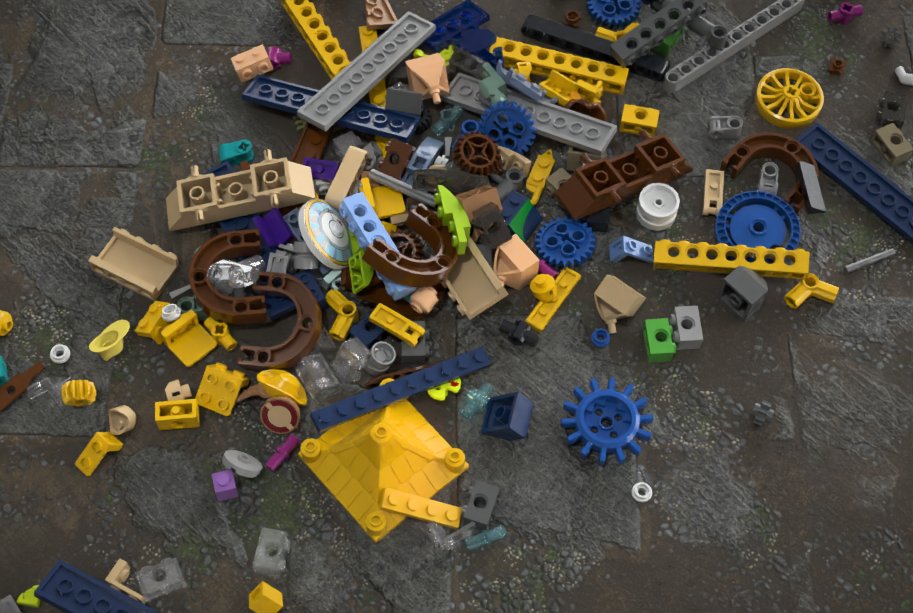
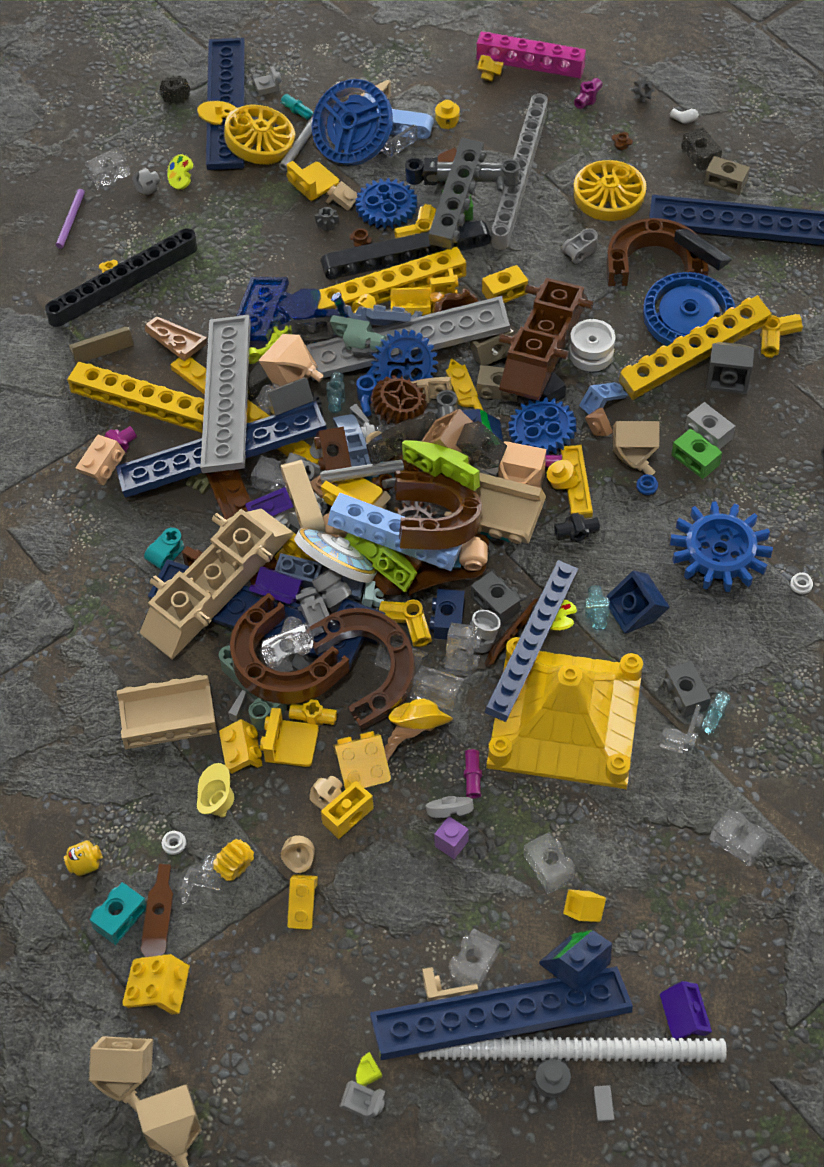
camera: 35 degrees left, 5 degrees down
white plate [162,304,181,322] -> none
tile [260,395,300,434] -> none
yellow plate [369,303,425,347] -> none
yellow plate [379,487,462,529] -> none
tan plate [702,169,724,217] -> none
light grey piece [757,162,779,195] -> none
flat silver bar [843,248,896,274] -> none
none -> medium nougat bracket [585,408,613,436]

